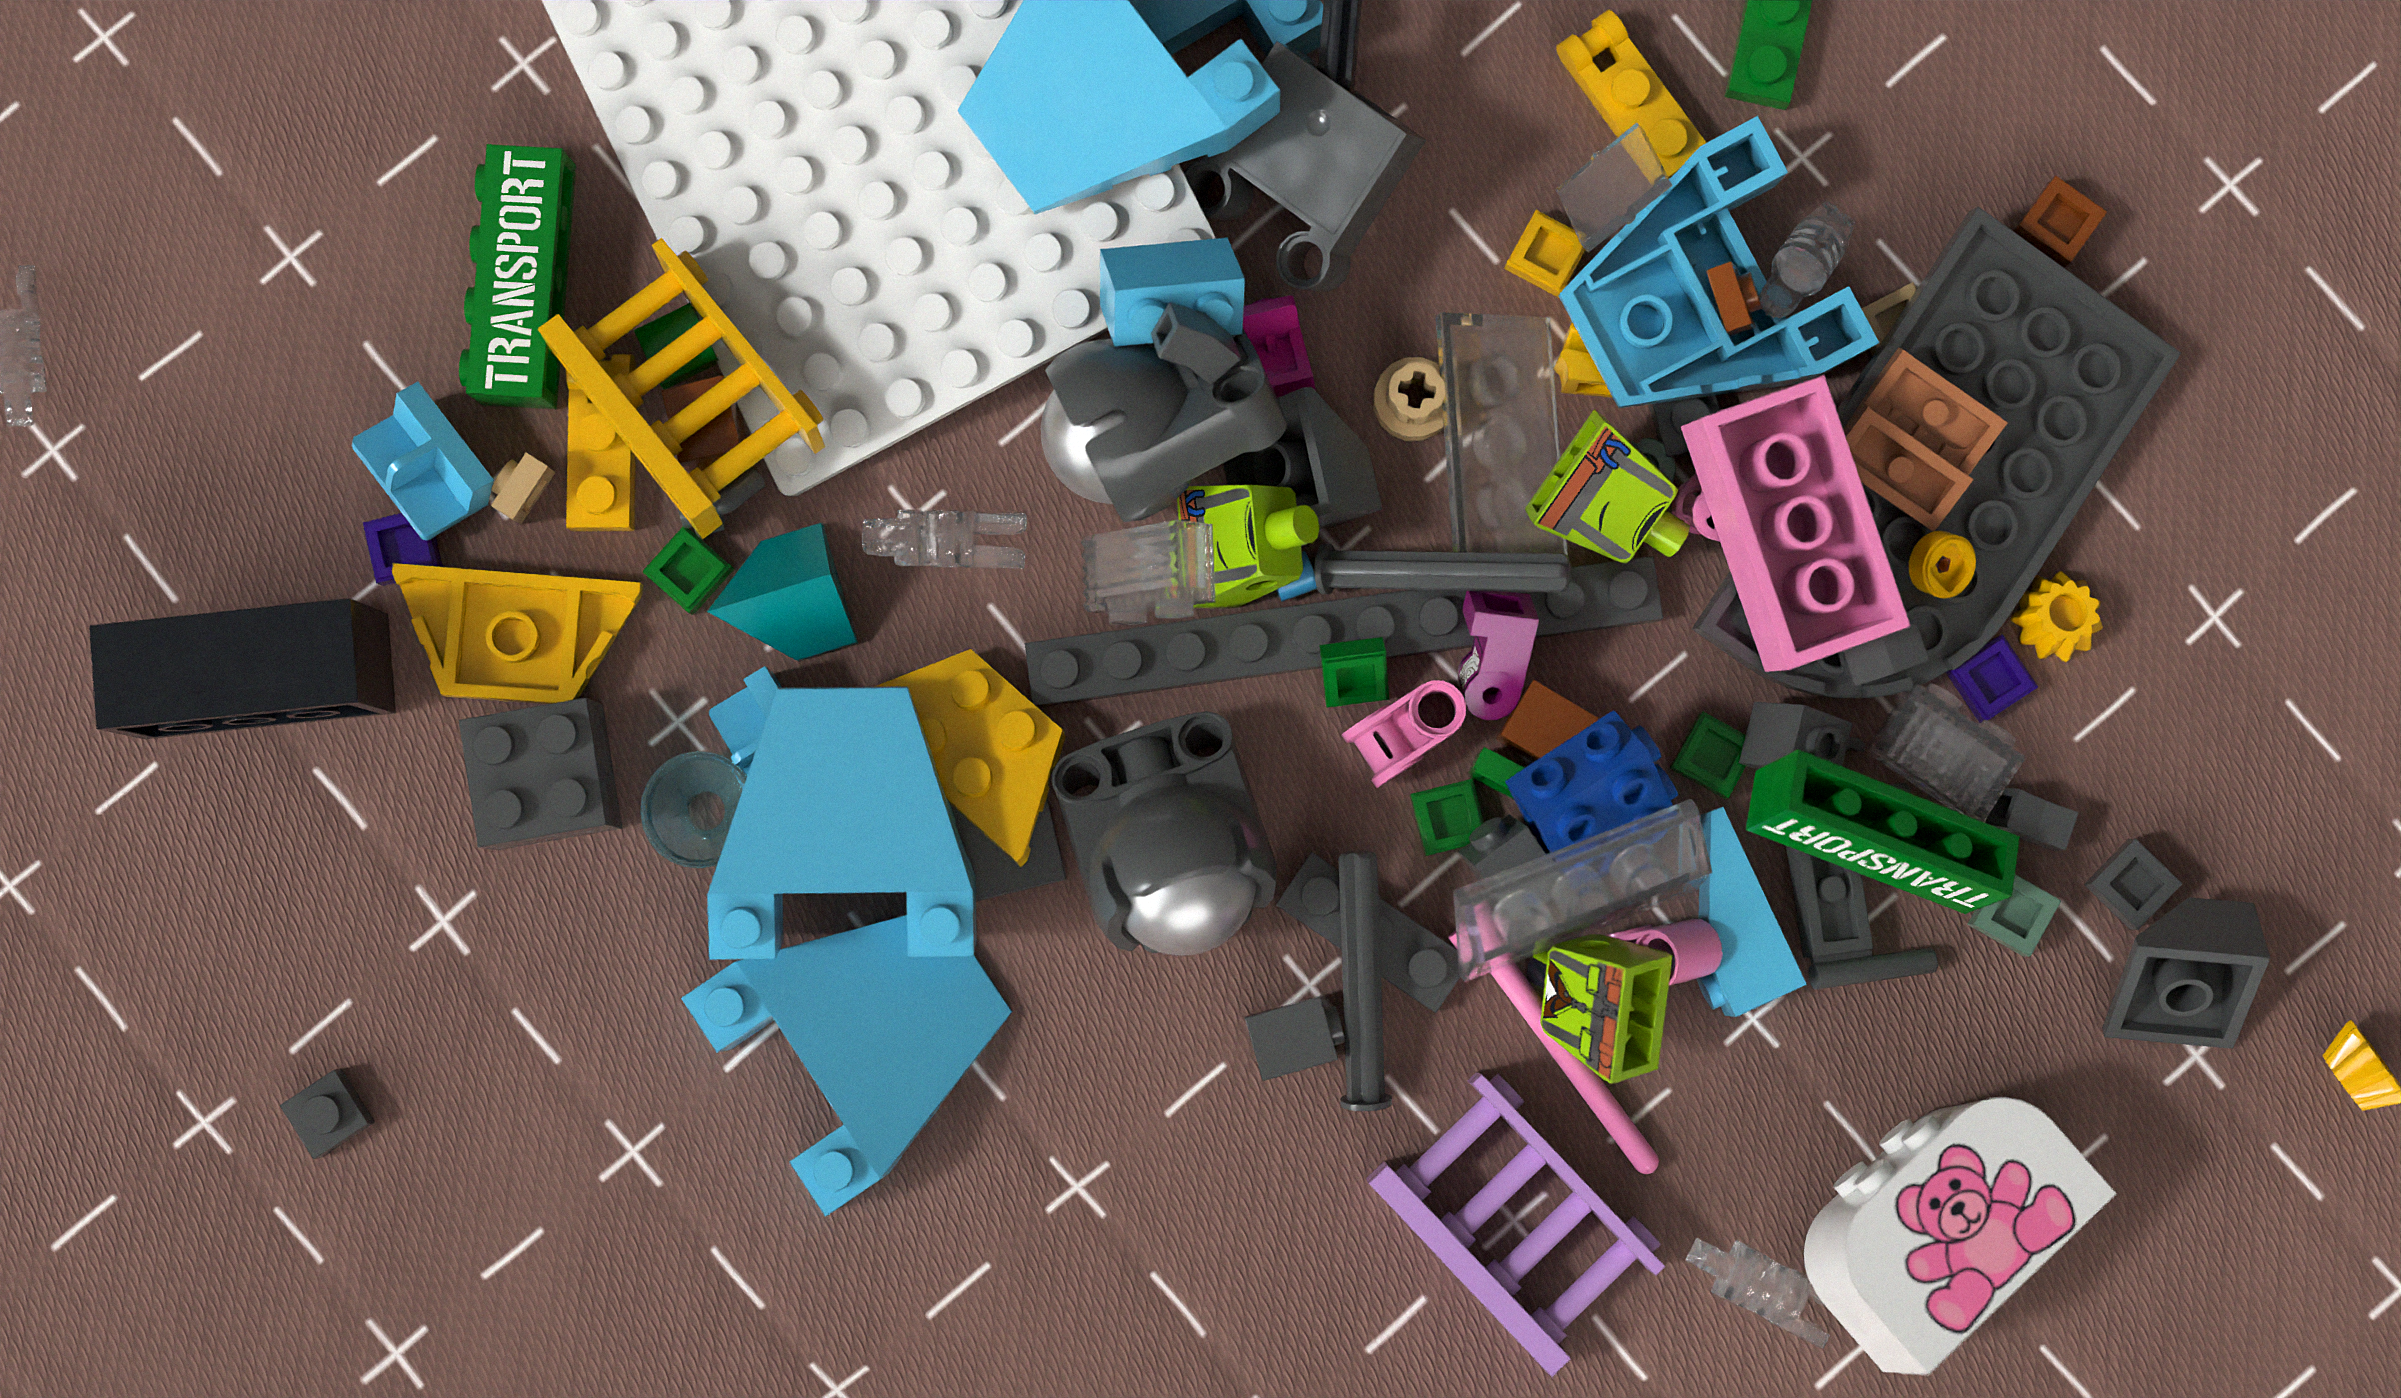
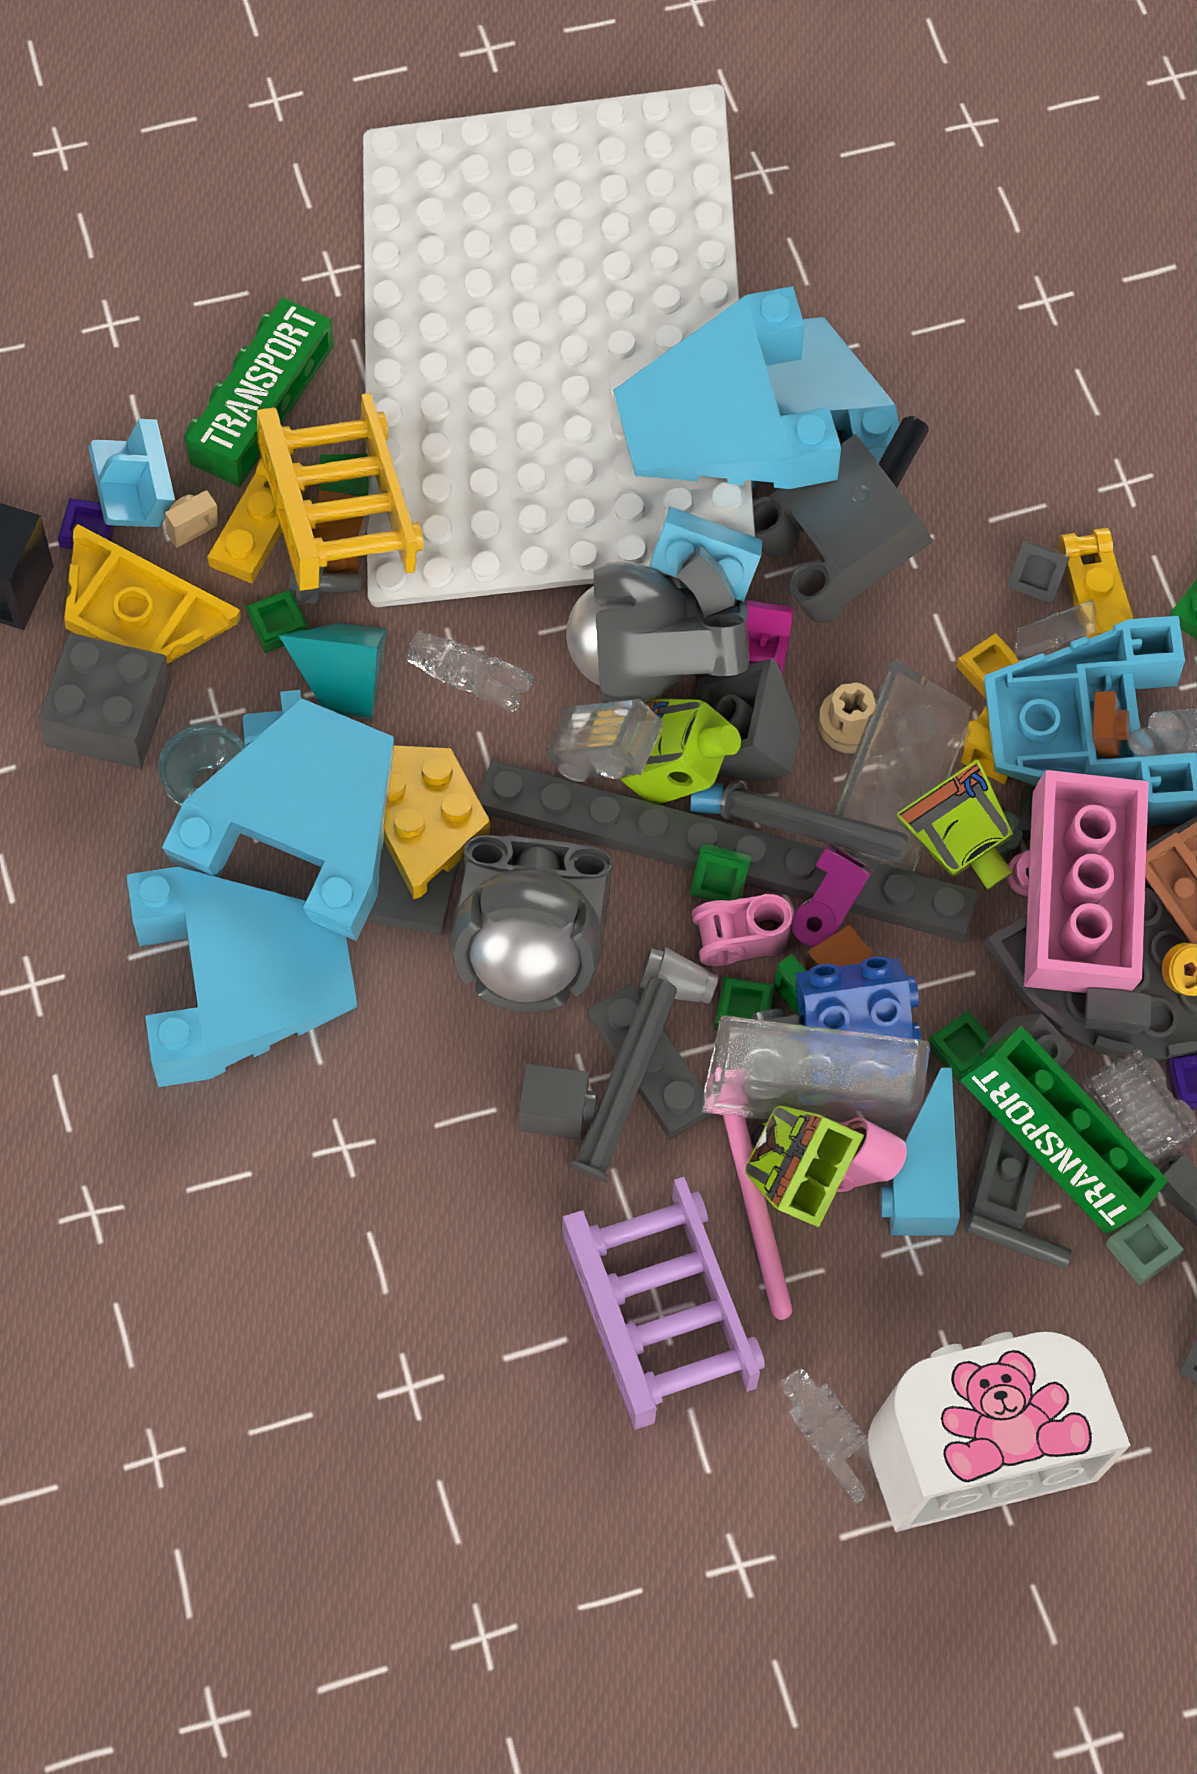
camera: 15 degrees right, 20 degrees down
none -> light grey cone [638,947,718,1004]
none -> dark grey plate [1007,539,1070,603]

